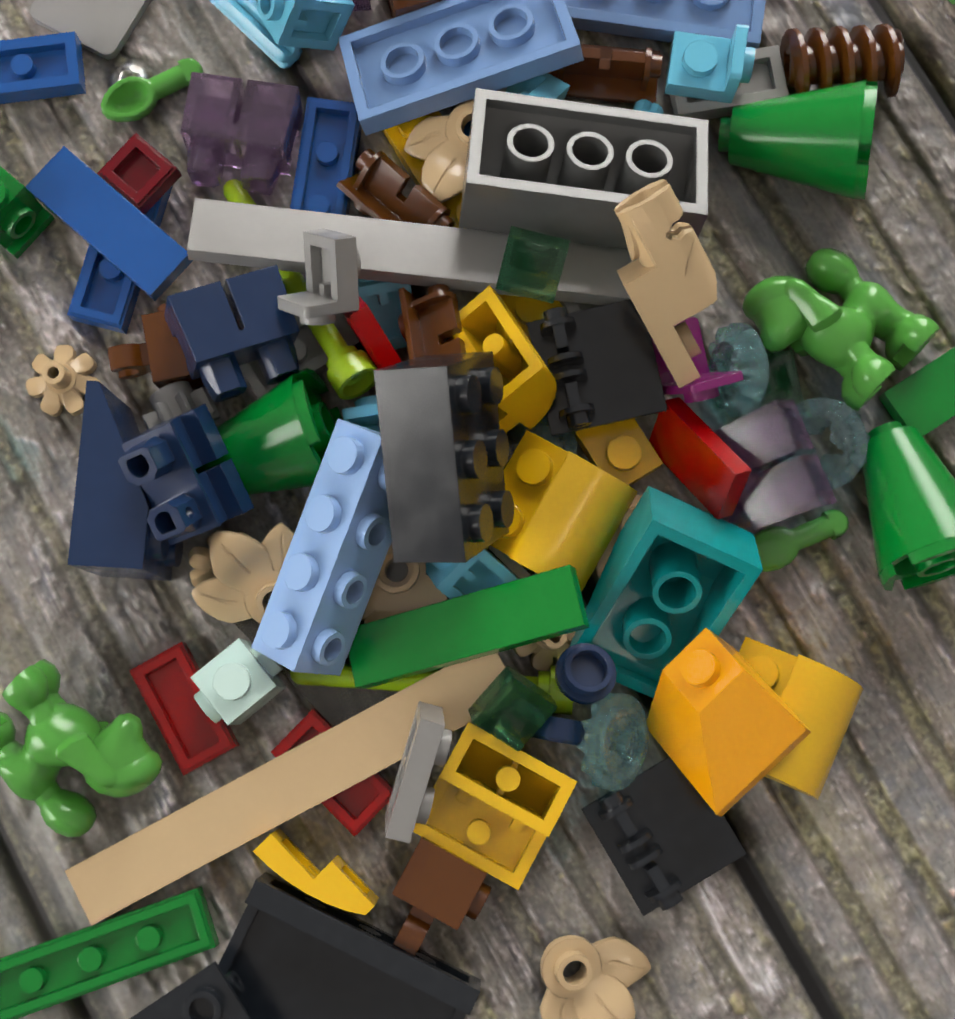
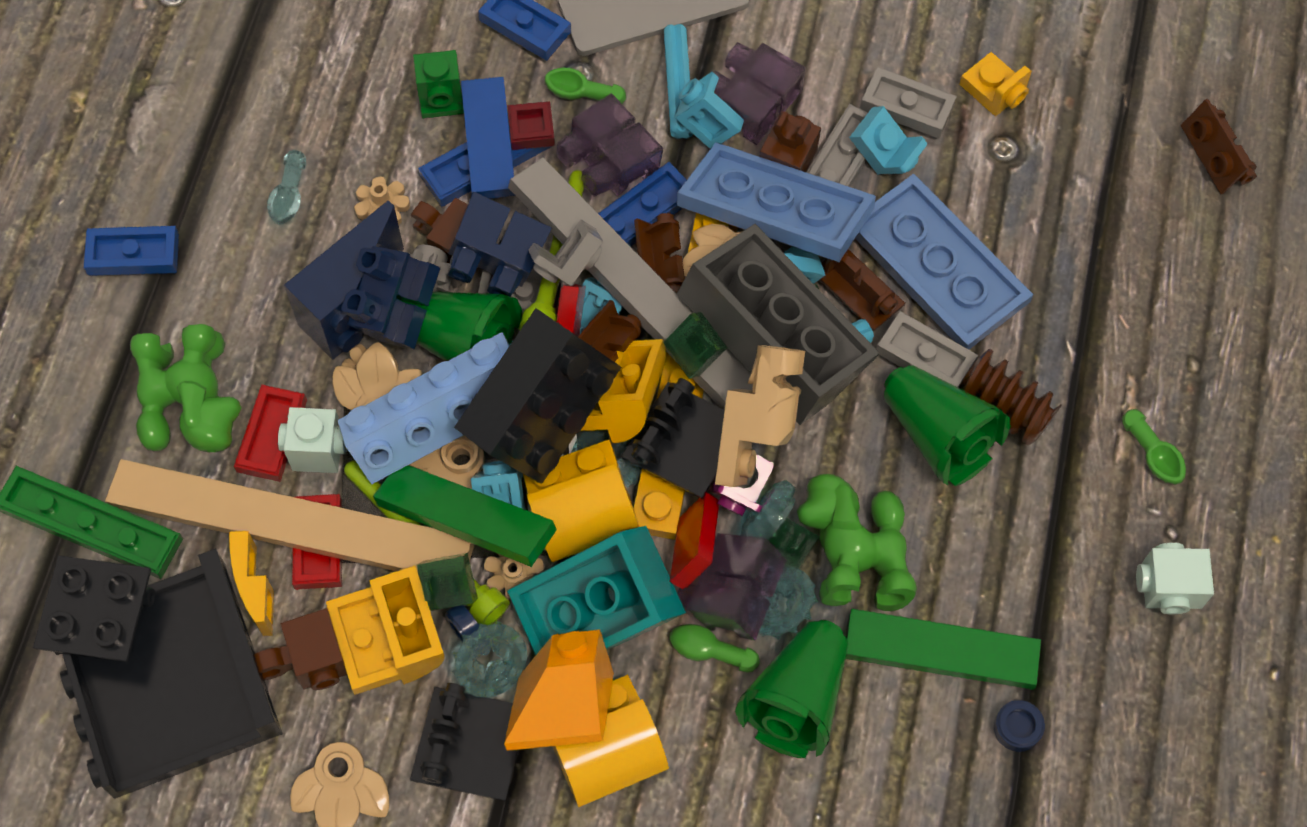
camera: 40 degrees right, 15 degrees down
light grey plate [385,701,452,844] -> none
dark blue plate [555,643,617,705] -> none
medium azure bracket [664,24,755,104] -> none

